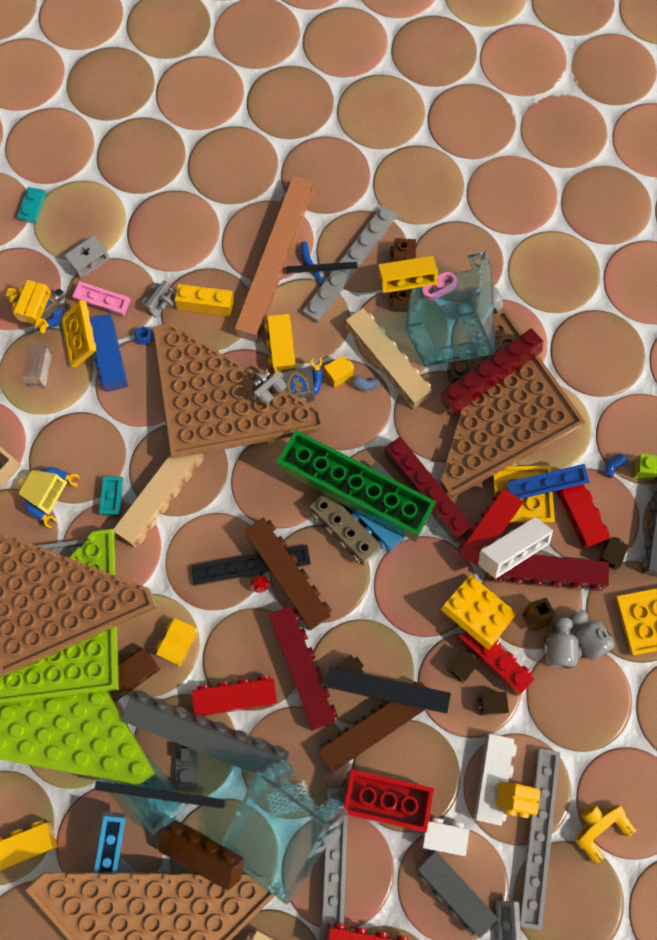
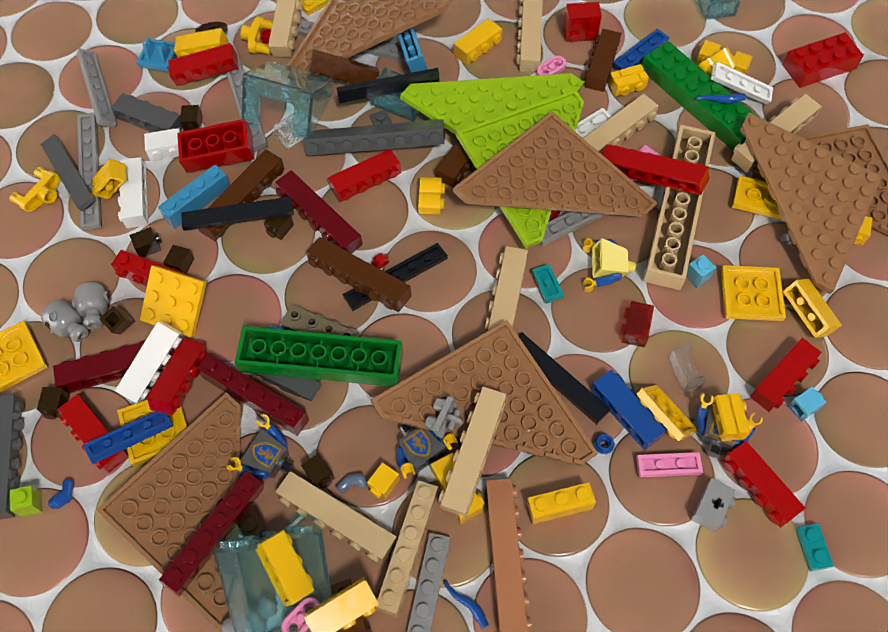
camera: 160 degrees right, 10 degrees down
light grey hips [142,280,175,317] -> none
black bar [286,261,358,274] -> none
none -> dark grey tile [41,134,95,211]
none -> dark azure brick [158,165,230,229]
none -> dark brown brick [180,105,203,131]
none -> torso [227,414,294,480]
none -> yellow brick [254,530,315,606]
none -> dark brown brick [301,453,335,489]
none -> tan brick [375,481,439,618]
none -> tan brick [439,387,507,518]
none -> black tile [519,332,611,425]
none -> clear red brick [620,301,654,348]
none -> red brick [723,441,806,528]

